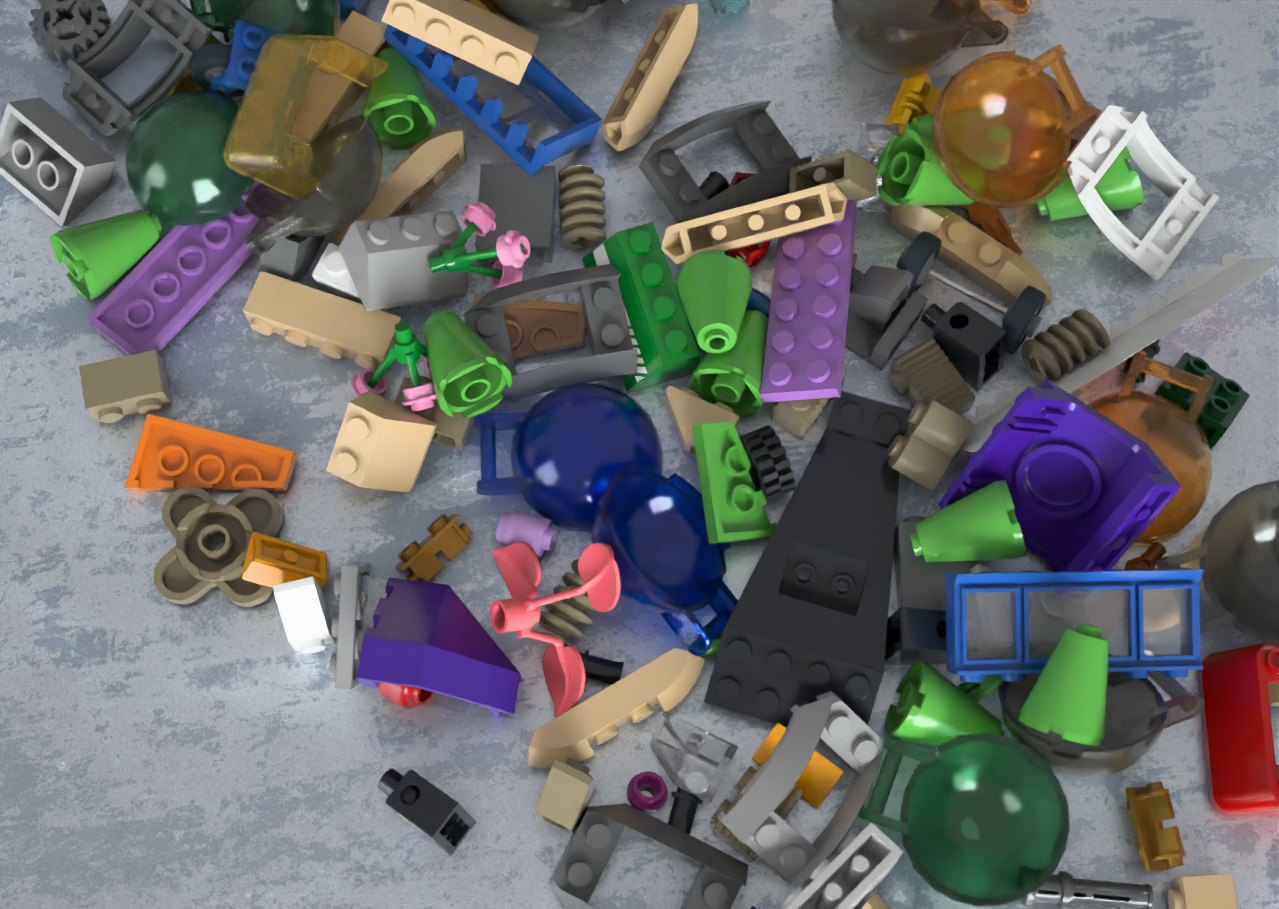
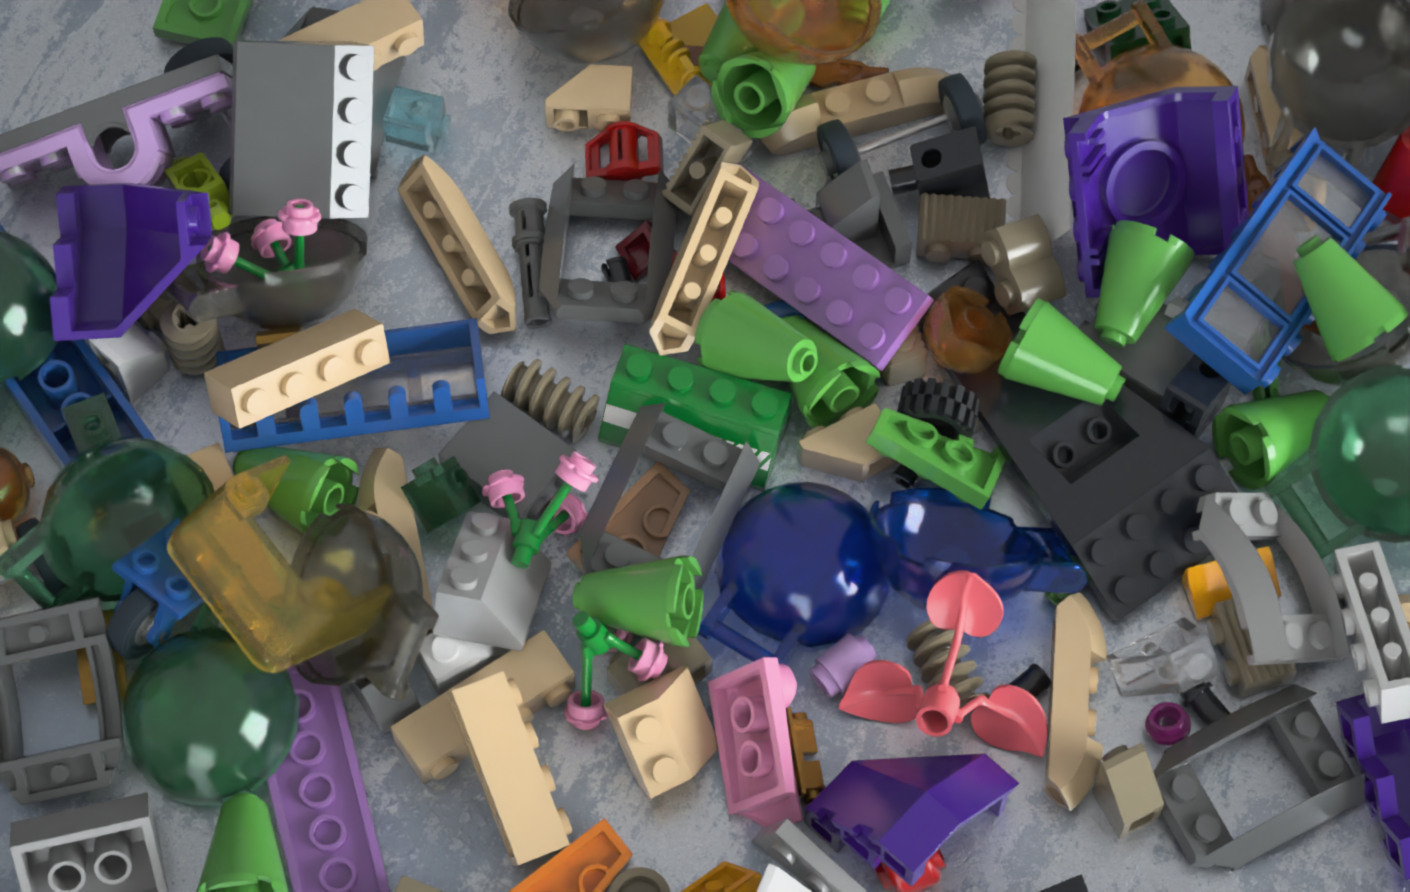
camera: 55 degrees left, 5 degrees down
none -> clear green brick [400,456,481,533]
none -> tan brick [447,671,572,866]
none -> dark grey pin [509,198,552,328]
none -> tan slope [545,64,633,132]
none -> red piece [585,121,664,181]
none -> bright pink slope [707,657,804,827]
none -> clear orange cylinder [923,286,1012,375]
none -> bright green cone [997,298,1126,406]

